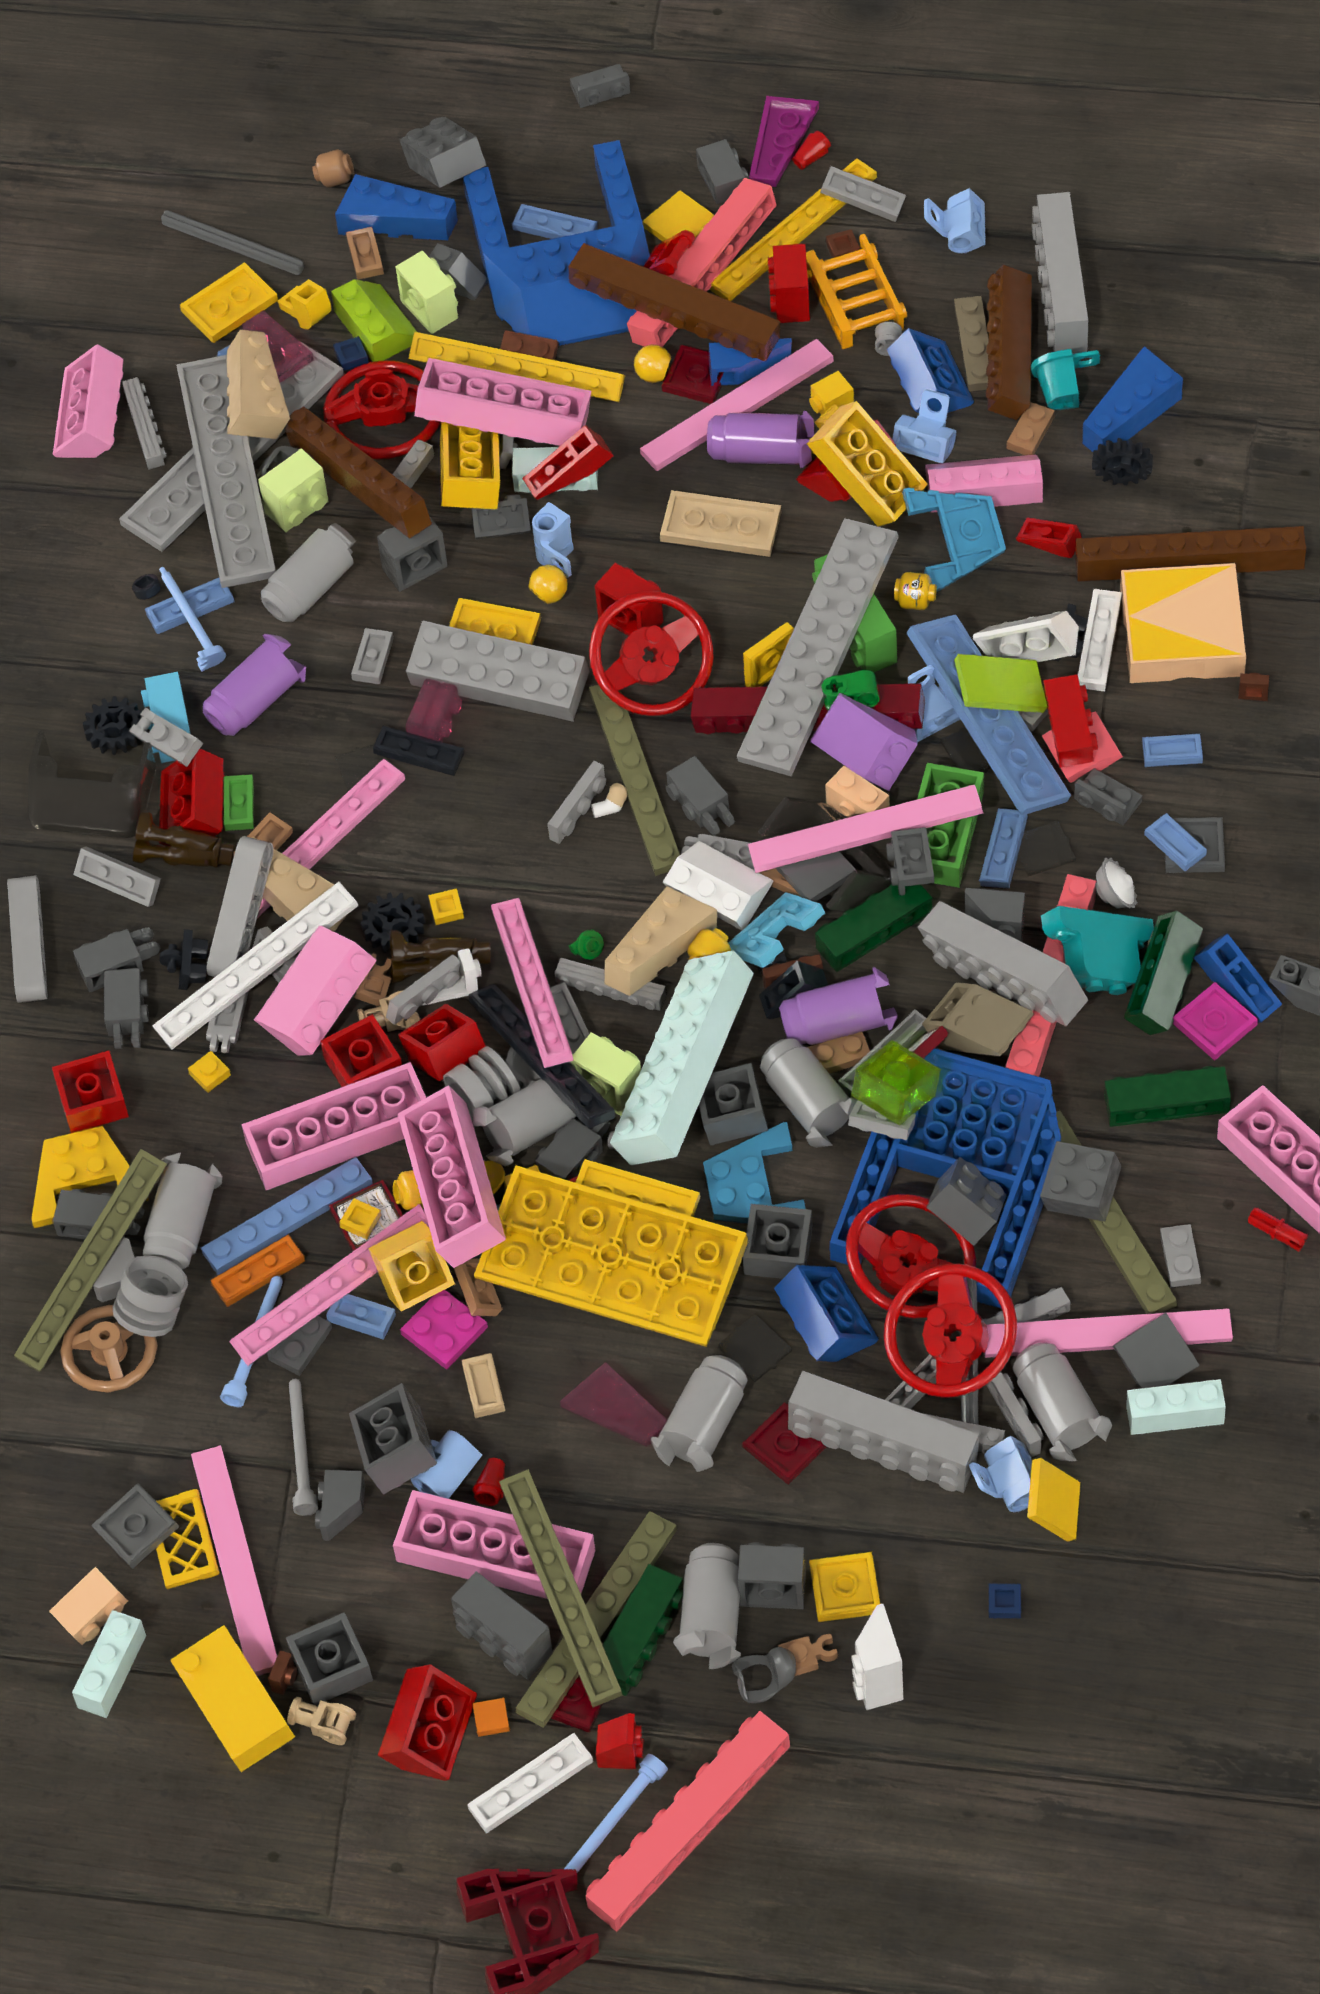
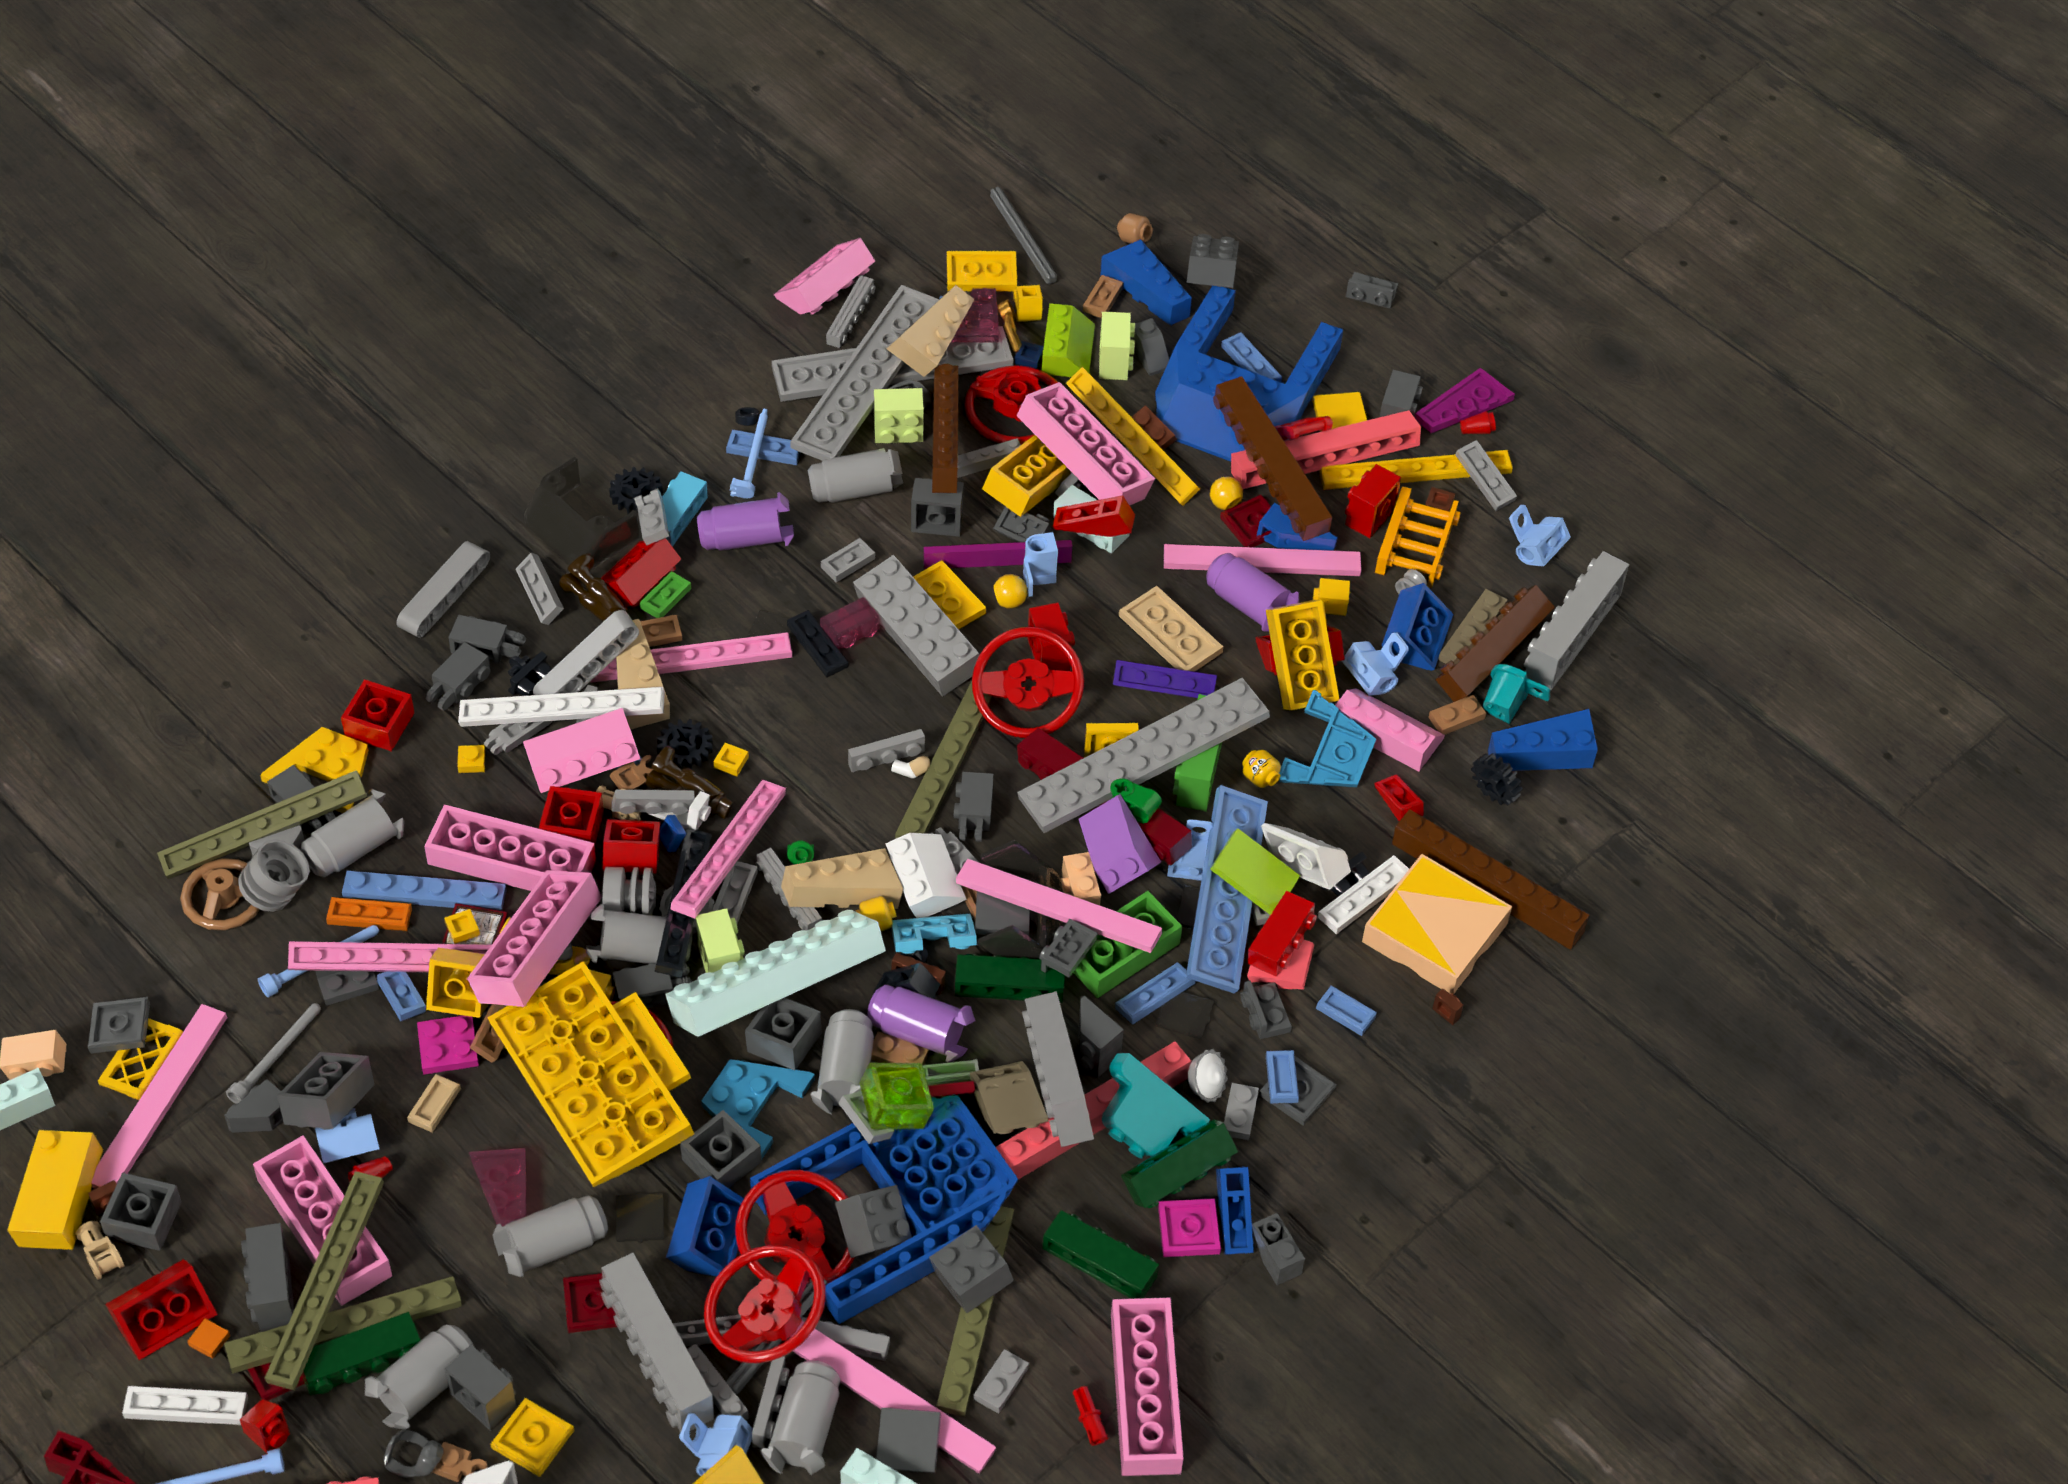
camera: 30 degrees right, 5 degrees down
none -> blue tile [660,815,687,852]
none -> magenta tile [923,540,1072,569]
none -> pearl gold piece [997,300,1021,352]
none -> dark purple plate [1113,660,1217,698]
none -> light grey plate [1224,1083,1259,1140]

